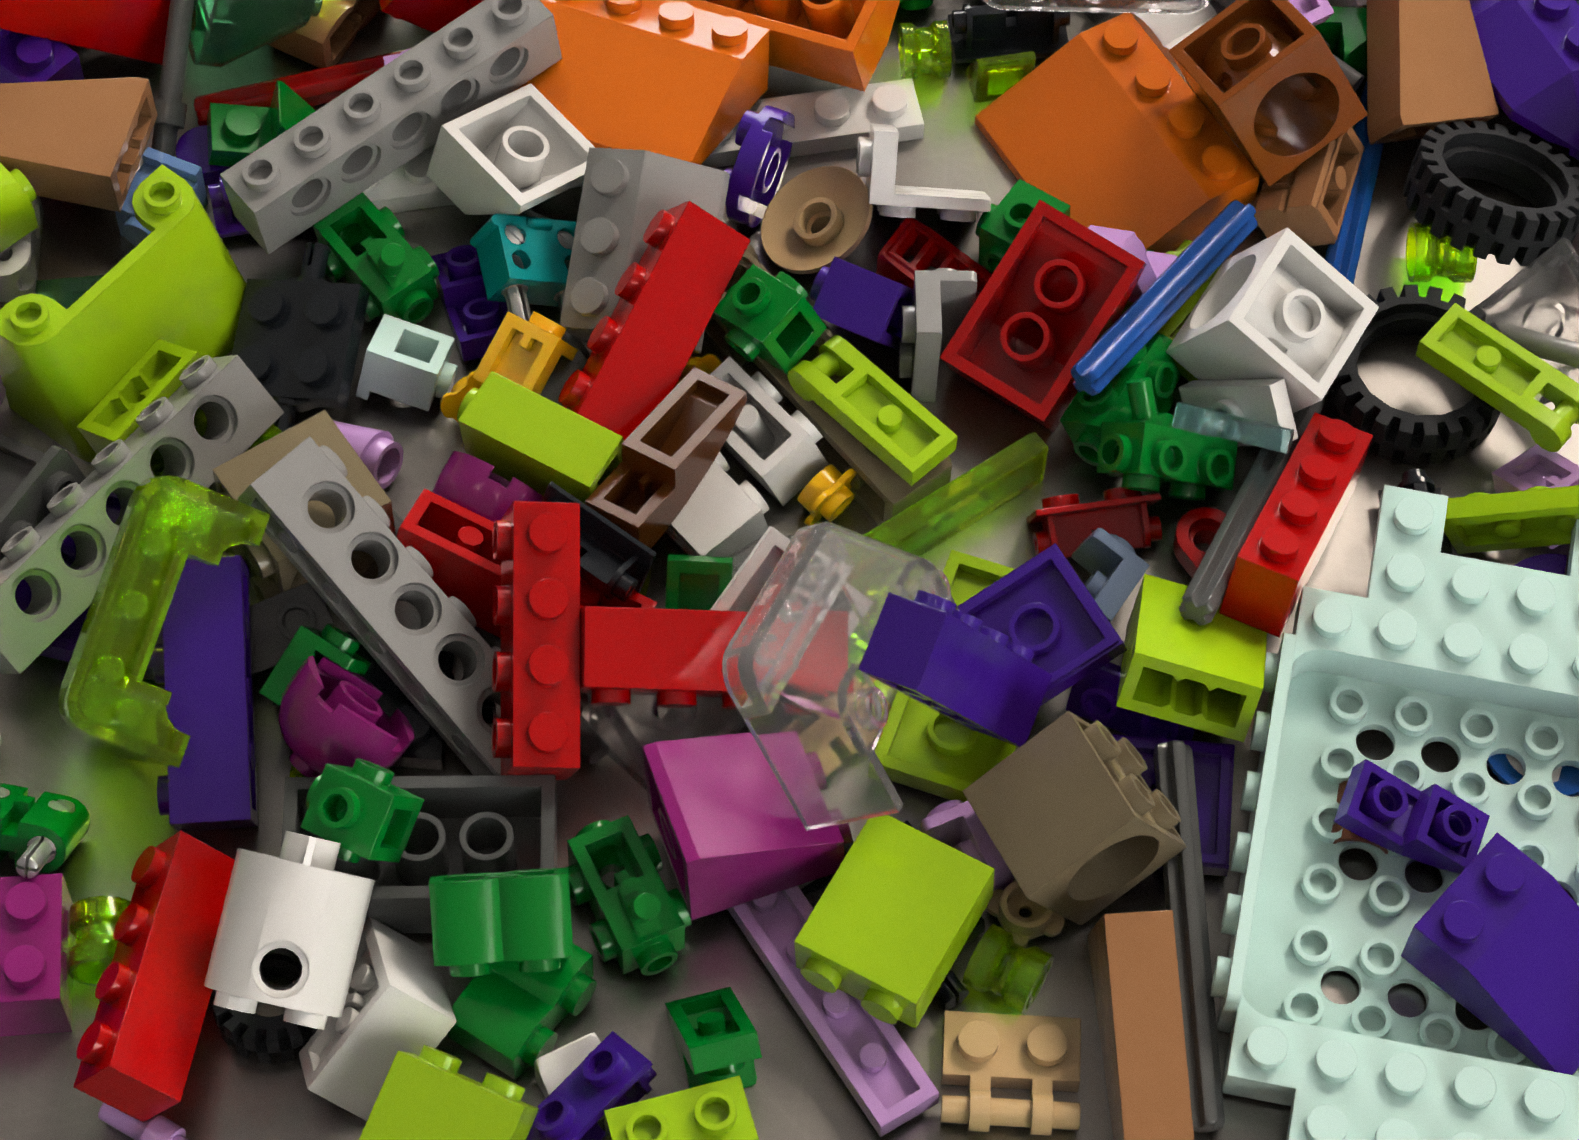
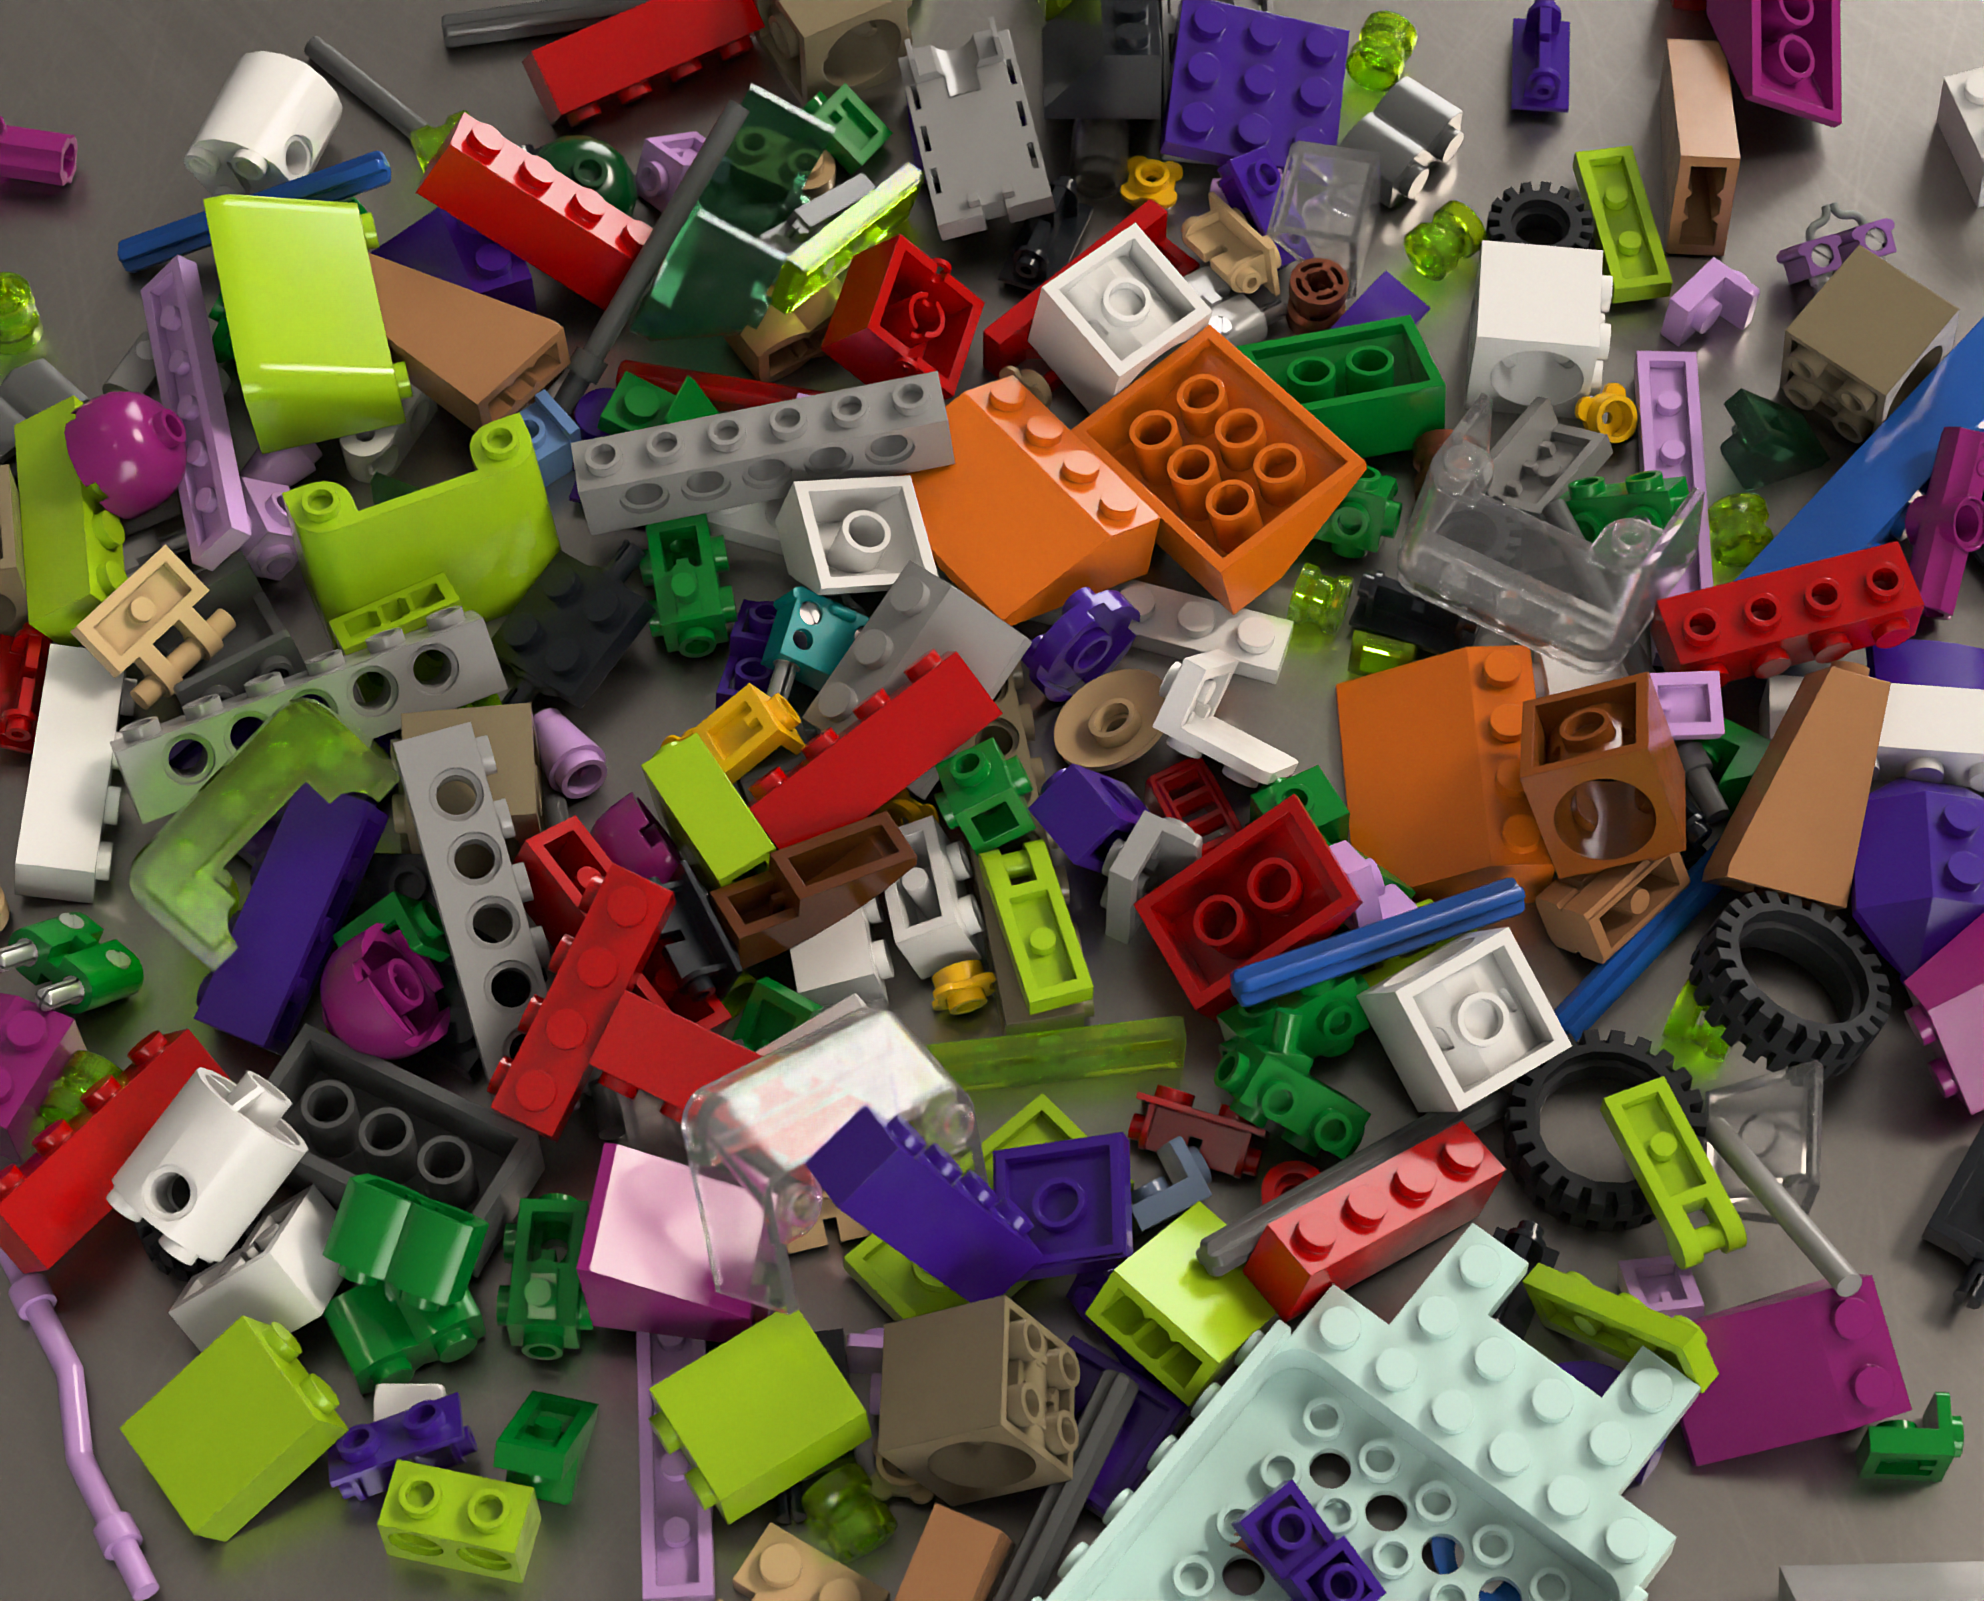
camera: 30 degrees right, 0 degrees up
green brick [301,758,425,863] -> none
light aqua brick [356,314,458,411] -> none
clear light blue bar [1171,402,1294,454] -> none
white plate [1179,378,1298,446] -> none

